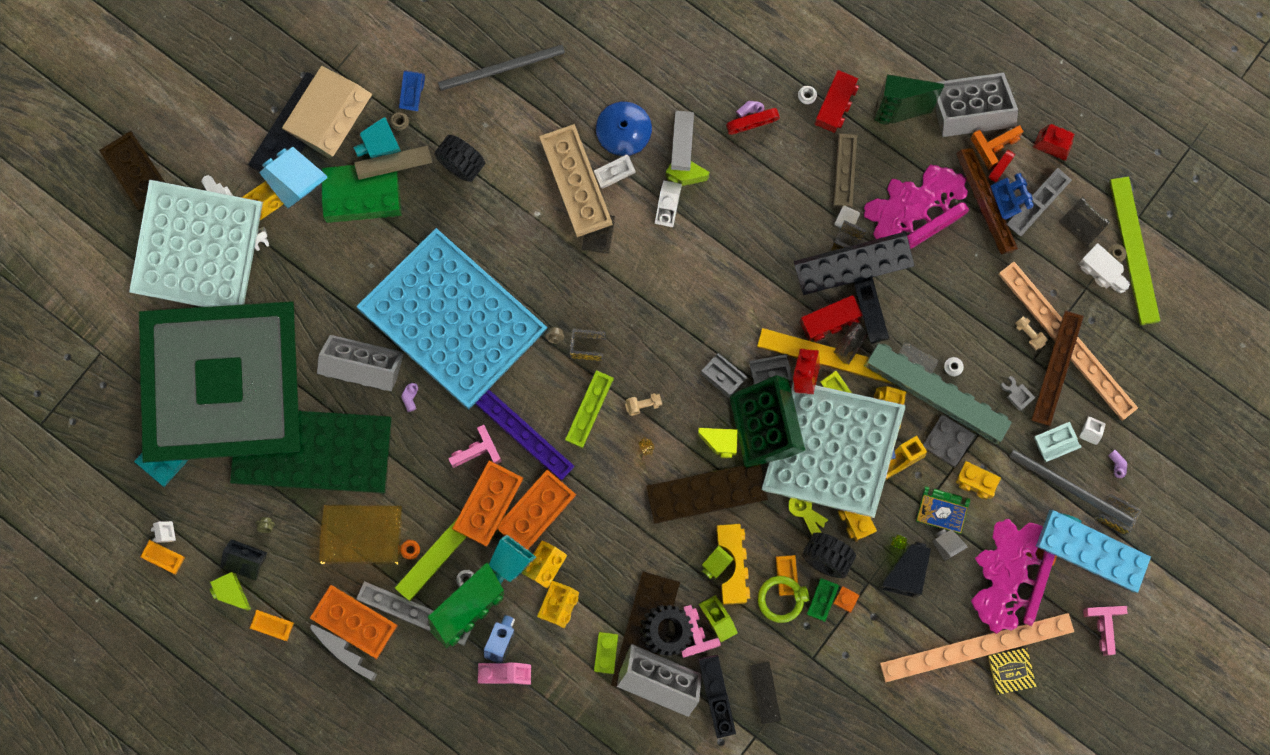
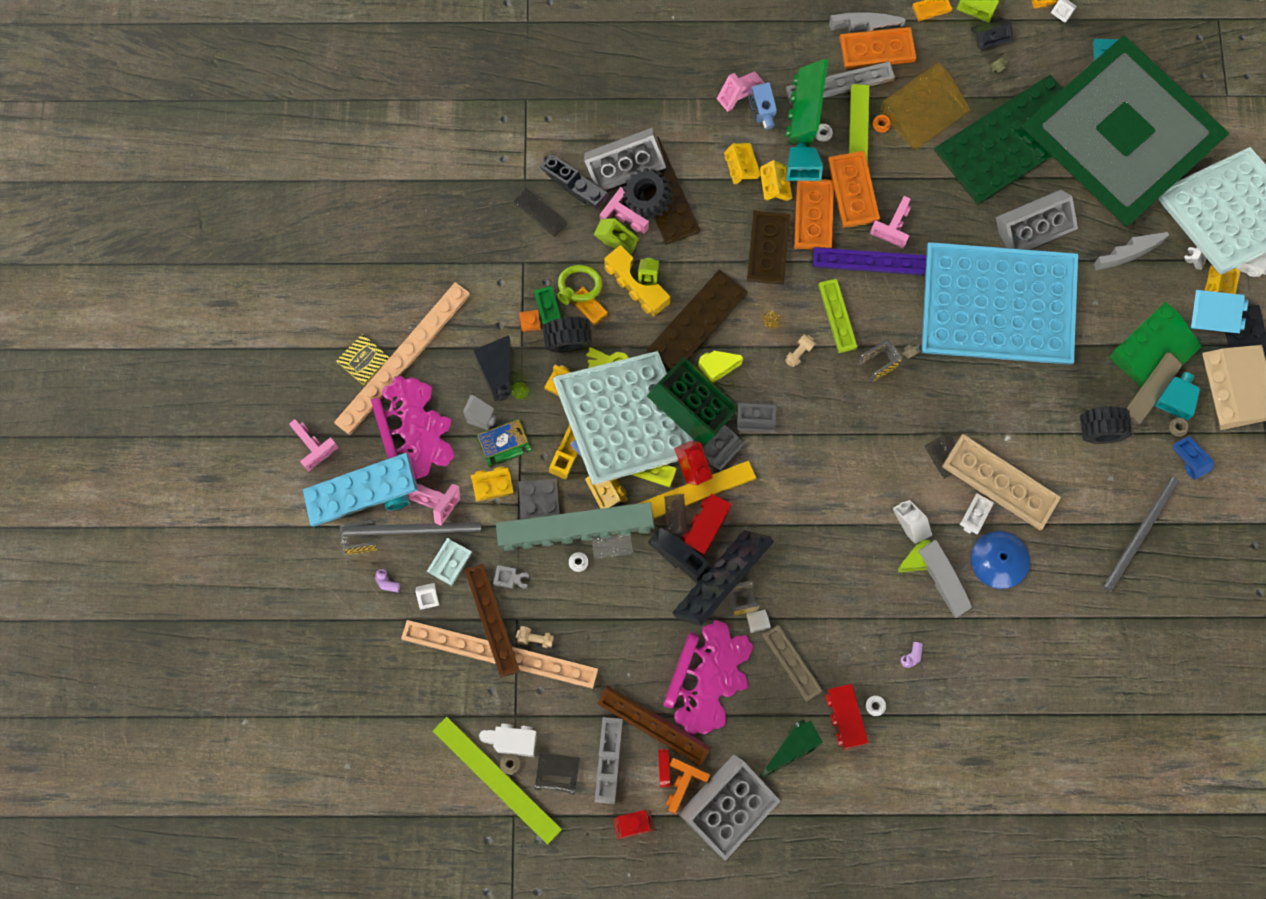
camera: 145 degrees right, 5 degrees down
lavender arm [401,383,418,412] -> none
lime plate [594,632,618,674] -> none
red beam [726,108,780,135] -> none
blue plate [991,173,1034,220] -> none
none -> bright pink bracket [408,484,460,526]
none -> dark brown plate [747,210,790,285]
none -> light grey slope [1094,232,1169,271]

